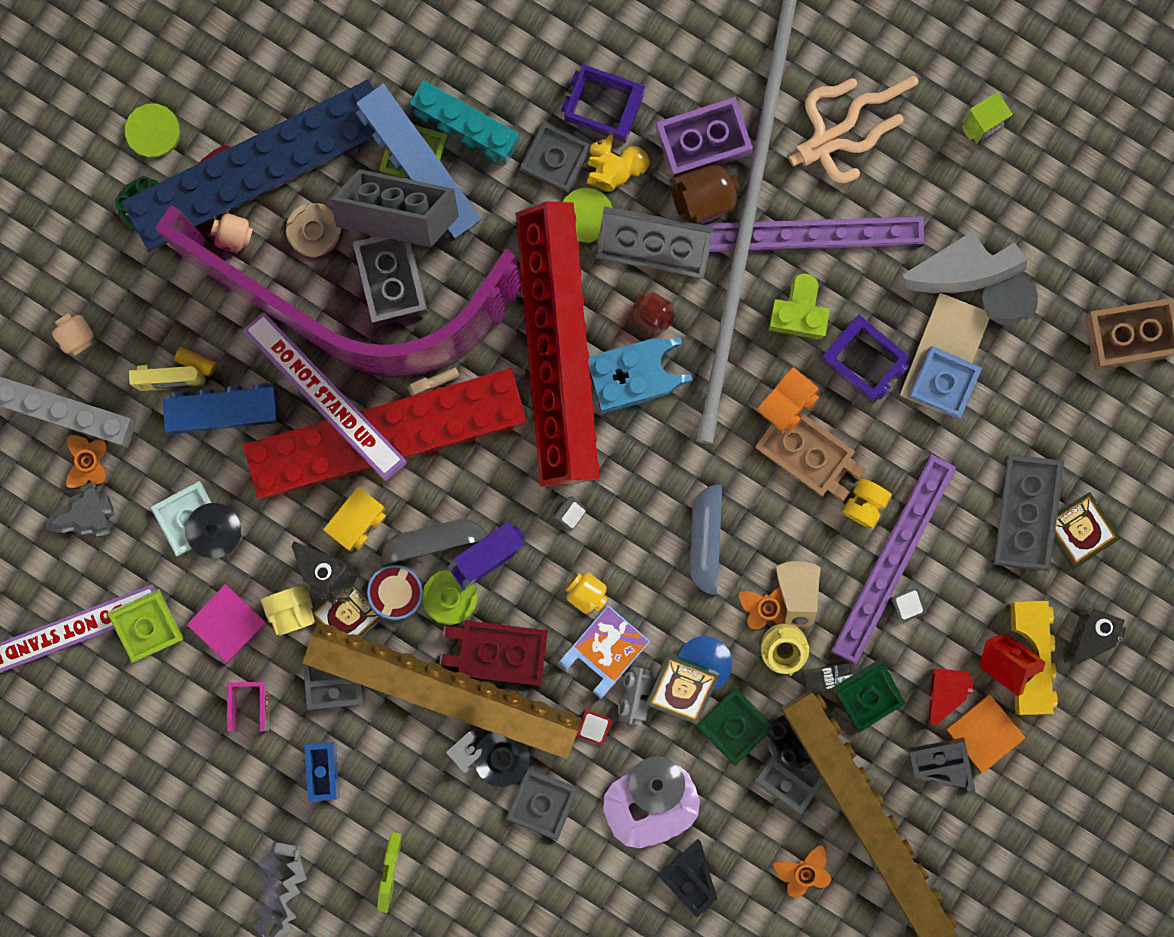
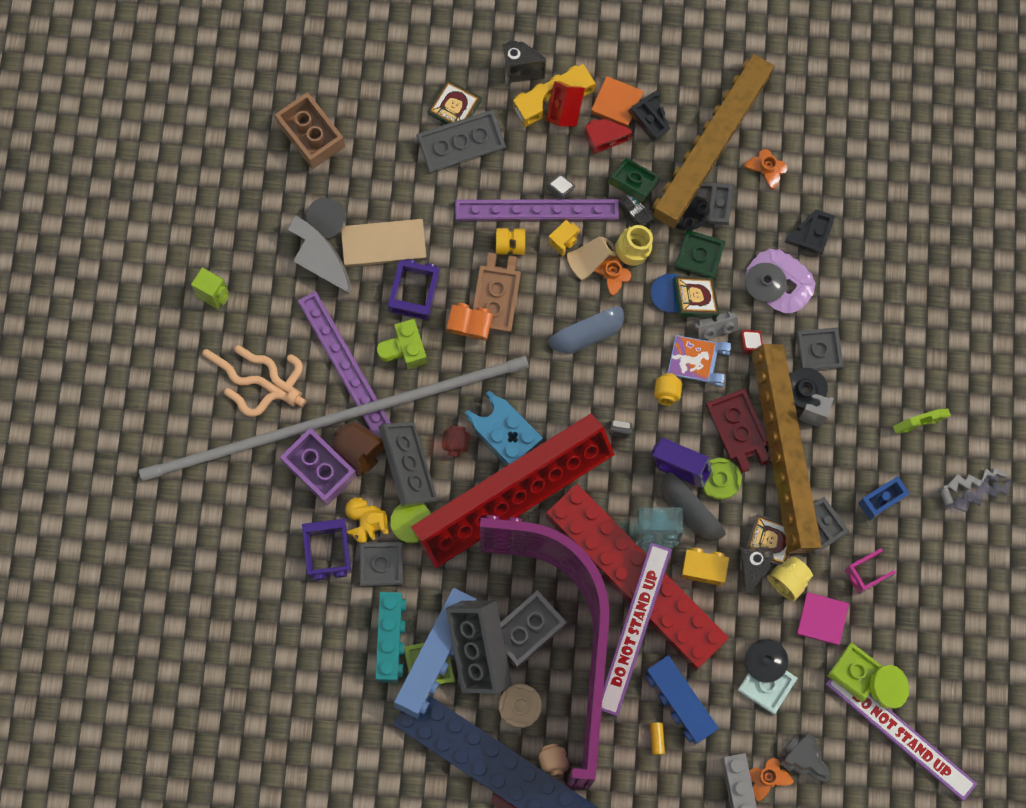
camera: 125 degrees left, 10 degrees down
light yellow container [129,365,206,391] -> none
tile [366,565,423,621] -> none
medium blue tile [908,346,982,419] -> none
none -> yellow brick [548,220,580,257]
none -> clear light blue brick [634,508,683,549]
none -> lime tile [870,665,909,709]

